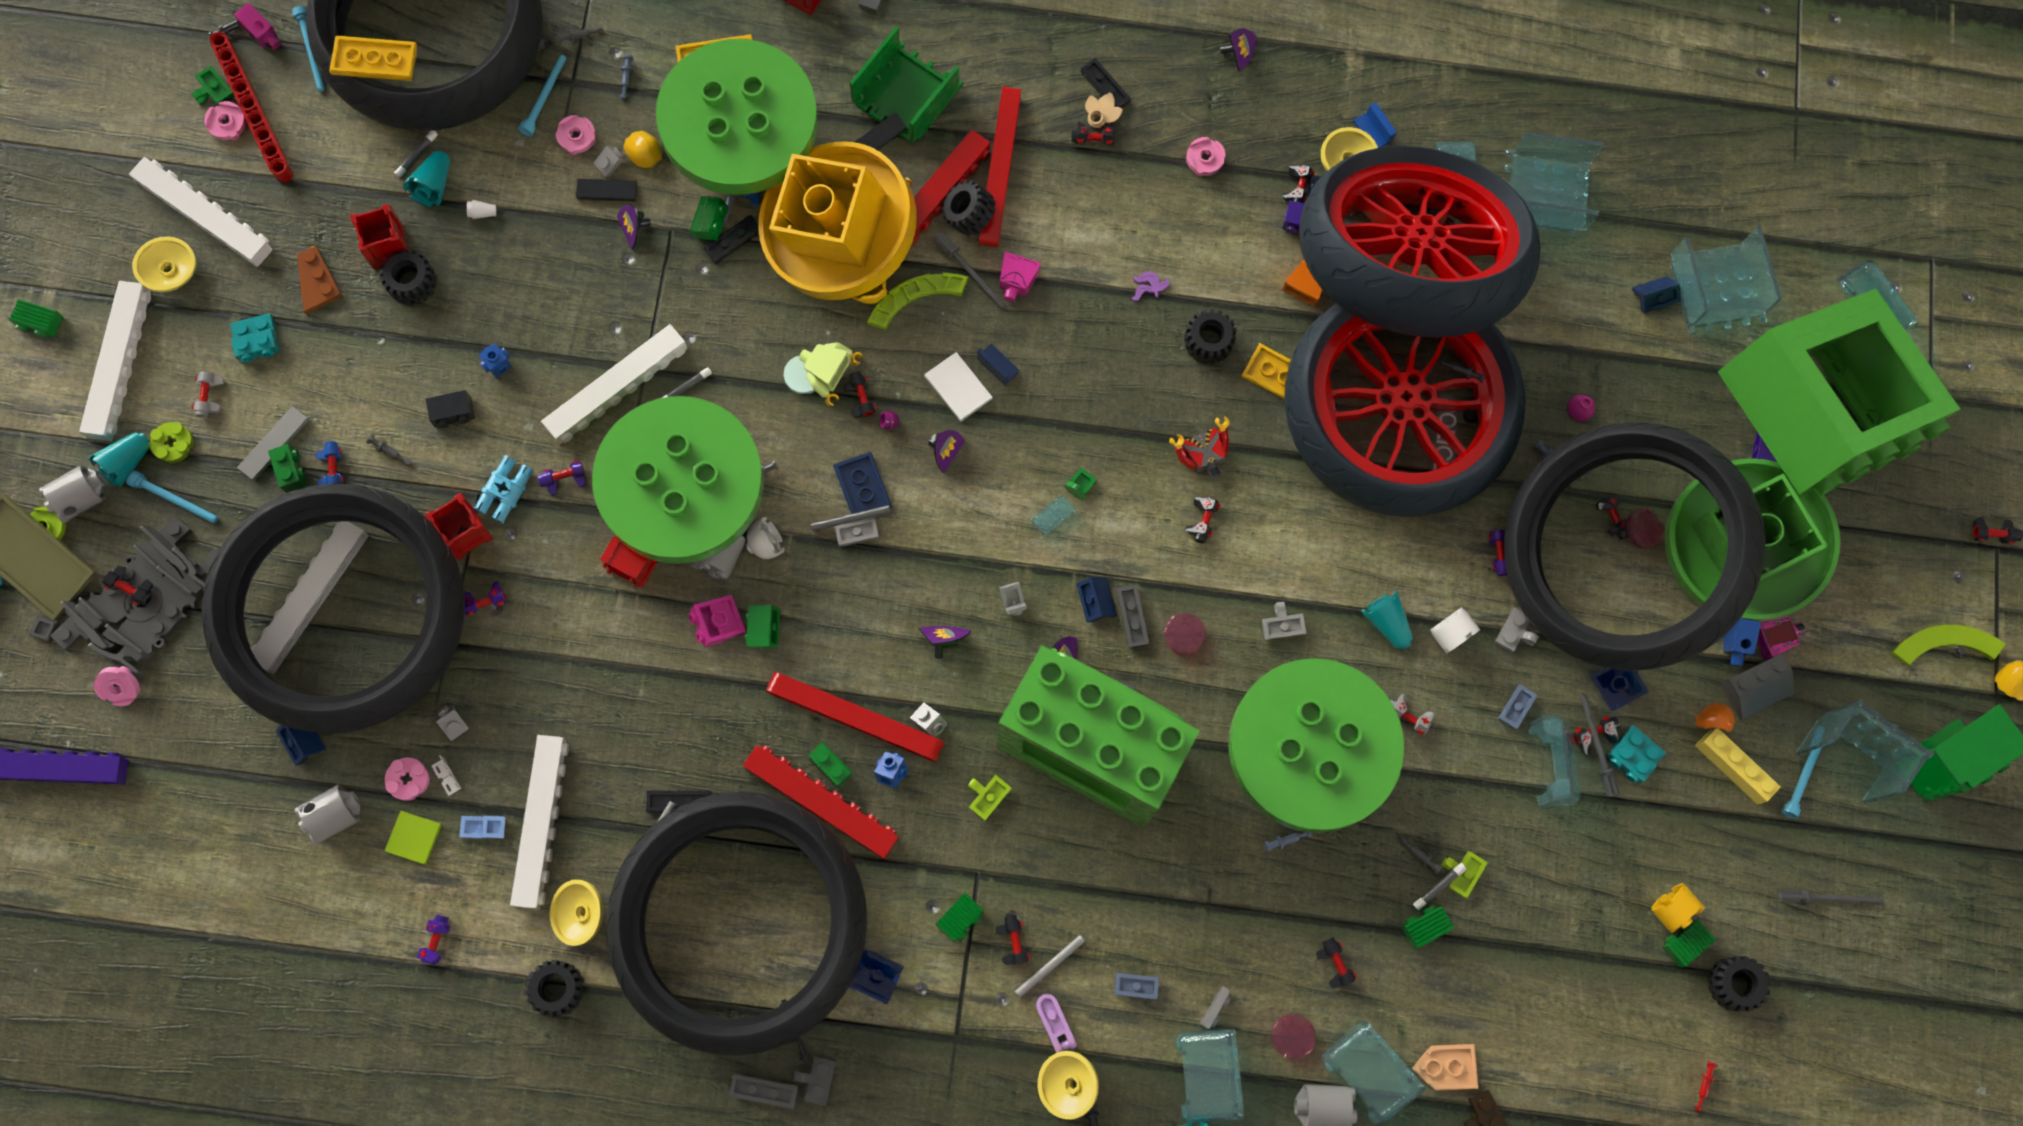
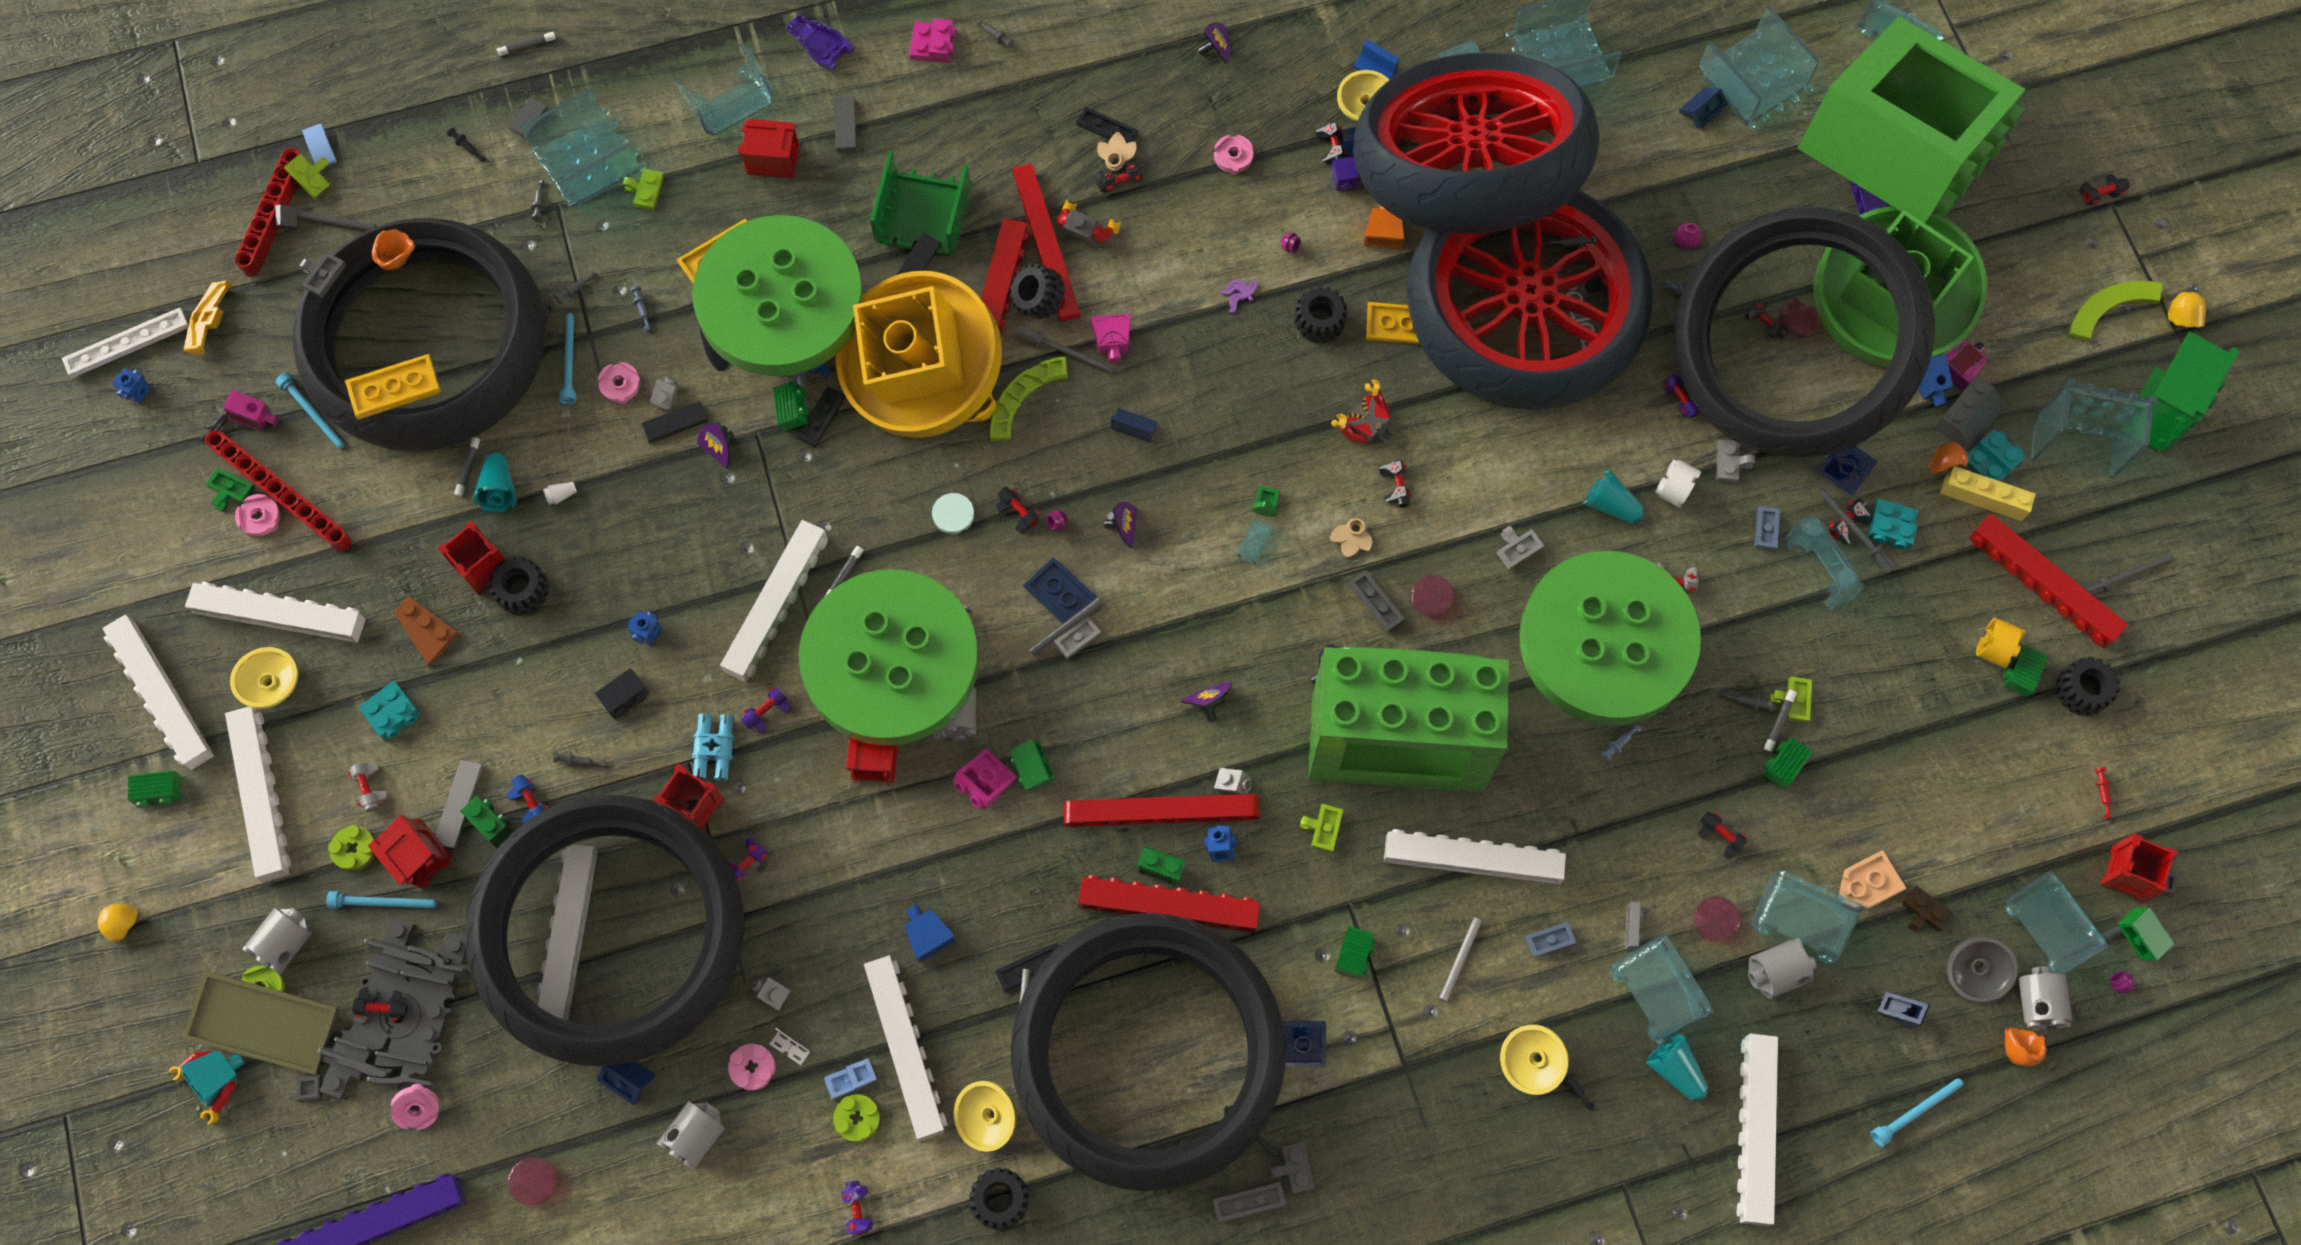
camera: 20 degrees left, 5 degrees down
teal cone [88,432,150,488] -> none
lime tile [385,811,442,865] -> none
yellow hair [623,131,663,168] -> none
white cylinder [746,517,785,559] -> none
yellowish green torso [799,342,863,407] -> none
white tile [924,352,992,422] -> none
black piece [996,915,1030,965] -> none
light grey bracket [999,582,1027,616] -> none
lavender plate [1036,994,1077,1053] -> none
dark blue panel [1077,577,1117,623] -> none
medium azure piece [1781,727,1828,819] -> none
none -> white brick [102,614,215,770]
none -> red container [368,815,453,888]
none -> clear pink tile [508,1157,557,1205]
none -> lime plate [833,1094,880,1142]
none -> blue torso [904,904,956,963]
none -> torso [1057,200,1121,248]
none -> magenta plate [1280,232,1301,253]
none -> tan plate [1330,518,1372,558]
none -> white brick [1384,829,1566,884]
none -> teal plate [1967,429,2025,481]
none -> red brick [1968,513,2128,649]

